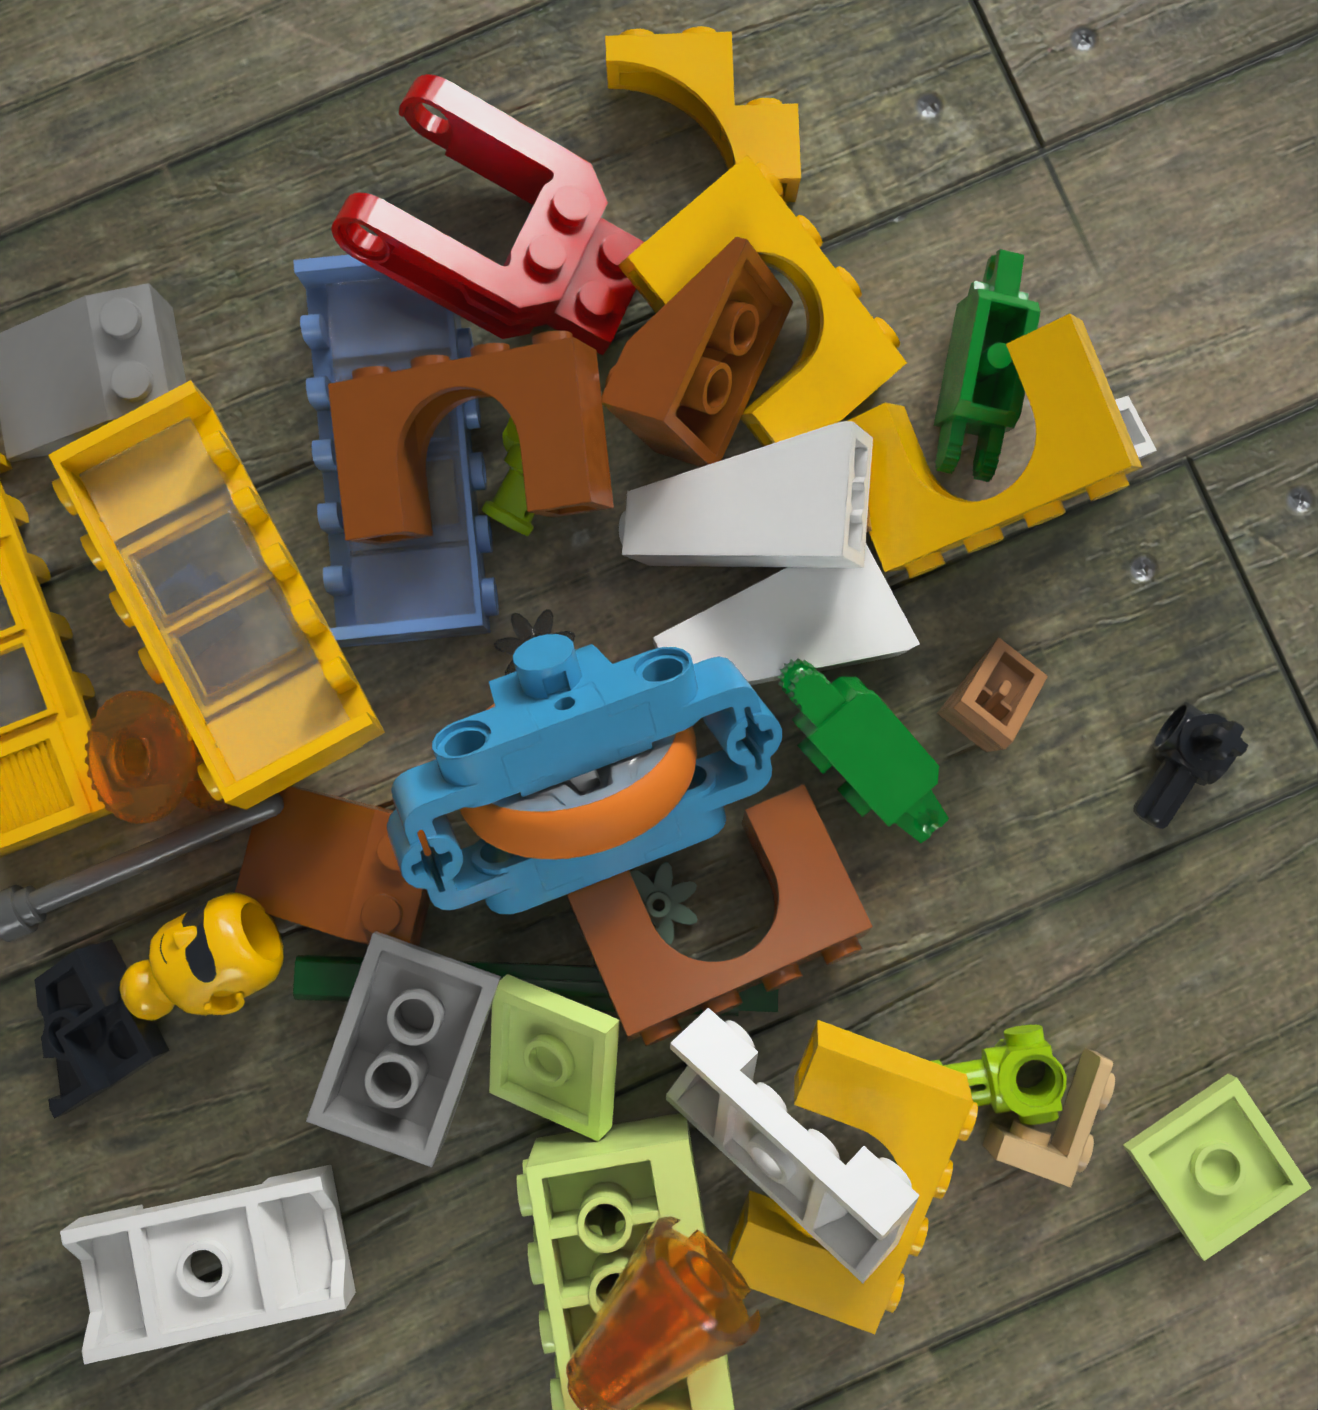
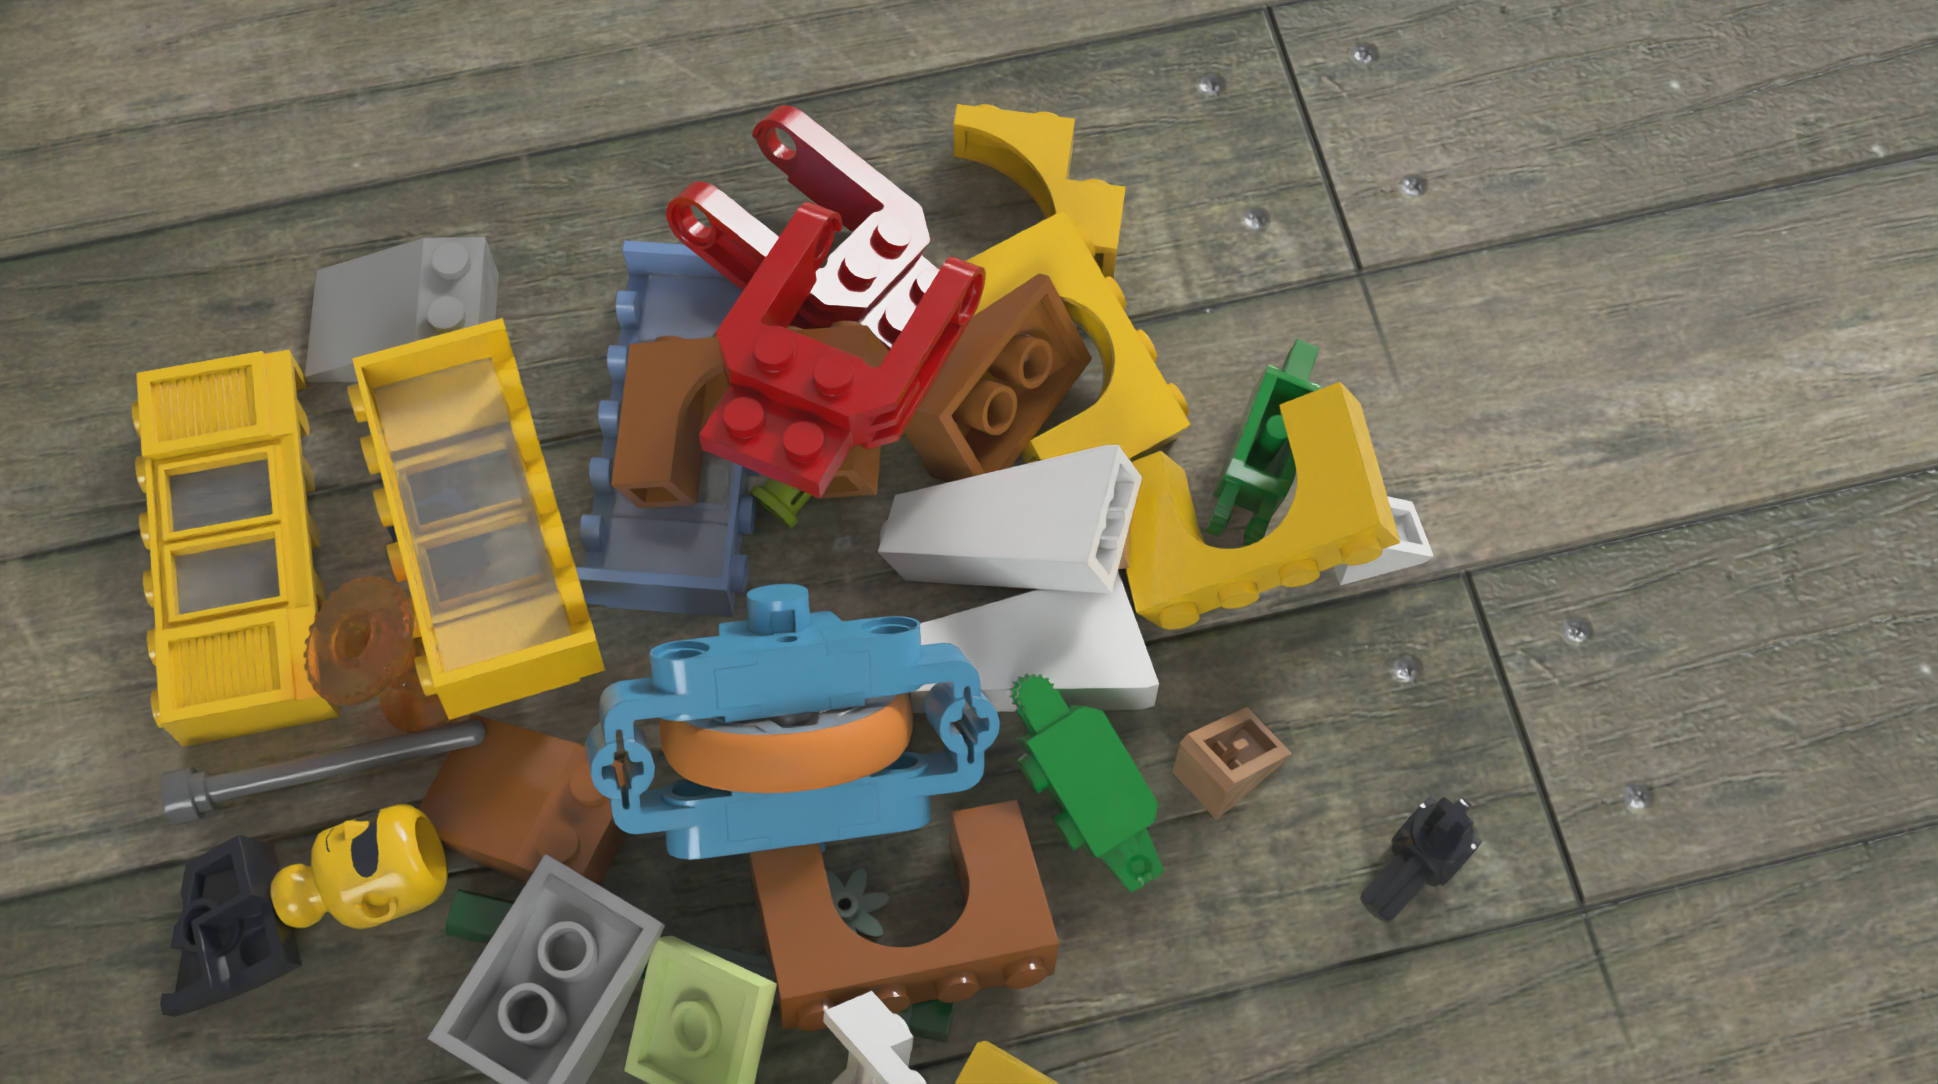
camera: 10 degrees right, 20 degrees down
none -> red plate [699,202,986,499]

